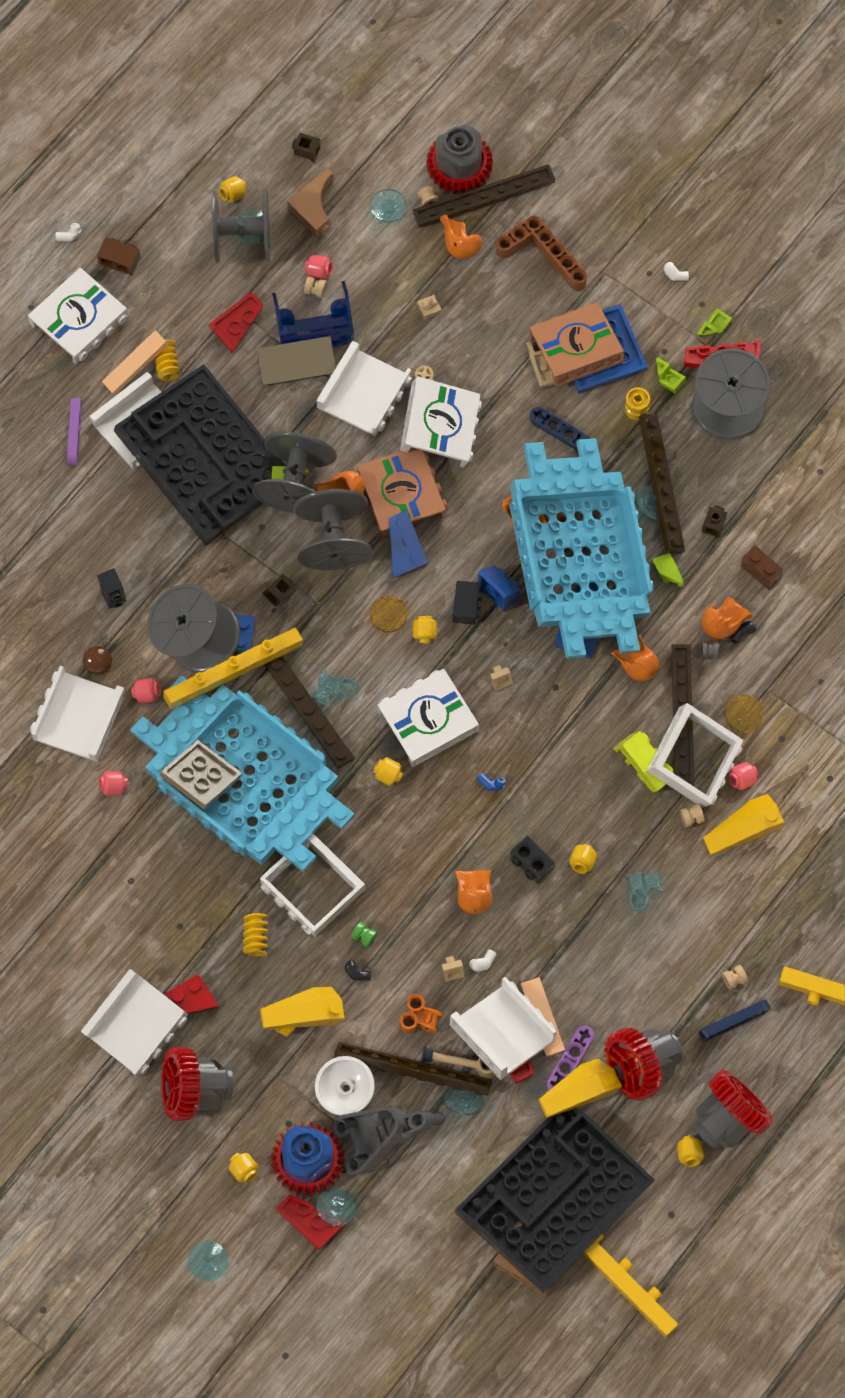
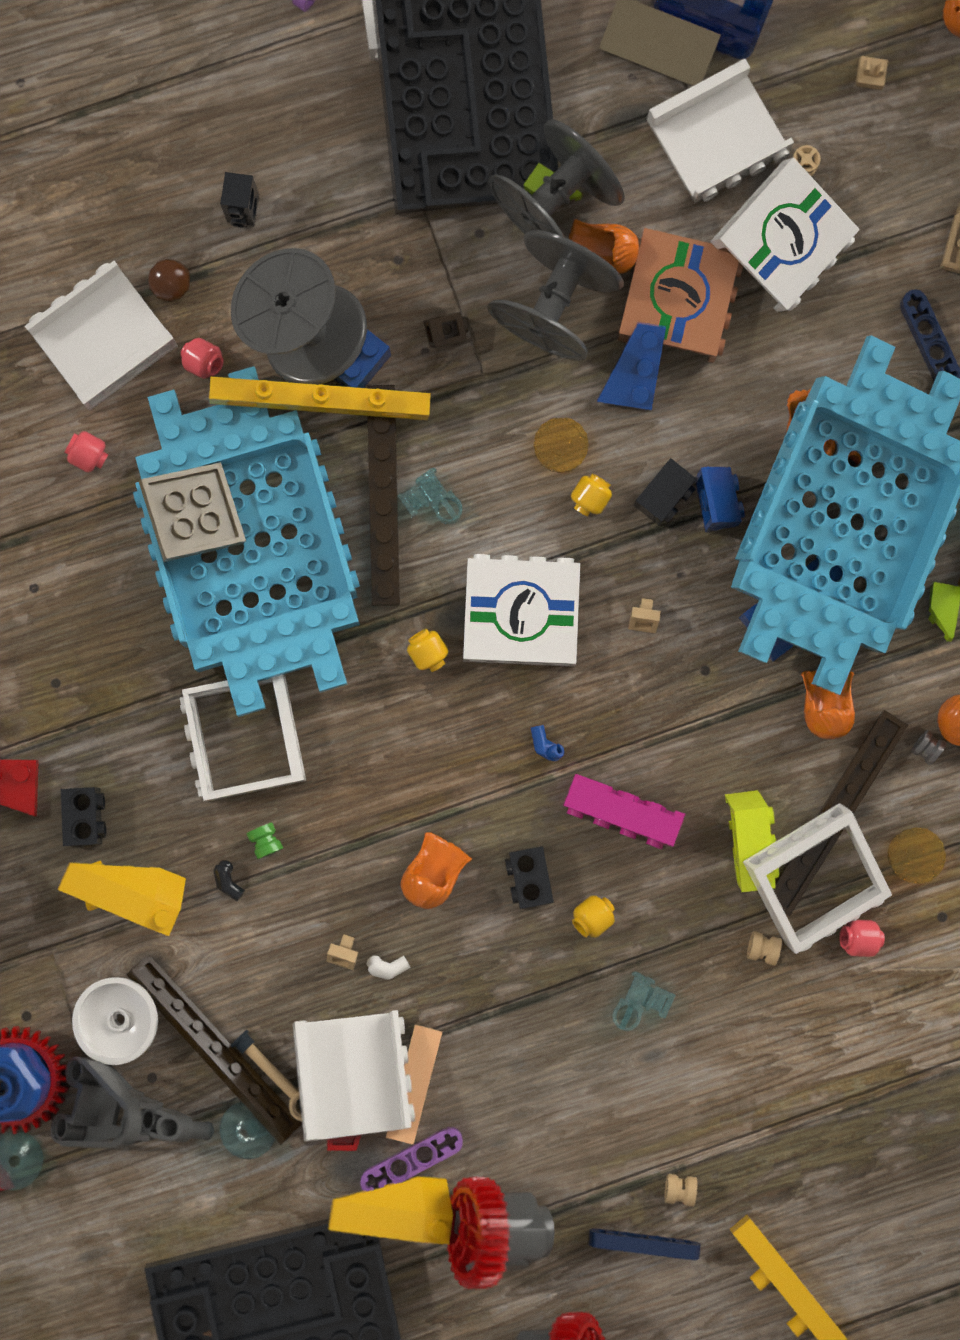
camera: 30 degrees right, 15 degrees up
yellow piece [243,913,268,957] -> none
orange piece [400,994,443,1034] -> none
yellow wedge [703,794,784,856] -> none
none -> black brick [60,787,107,846]
none -> dark pink wedge [563,774,685,850]

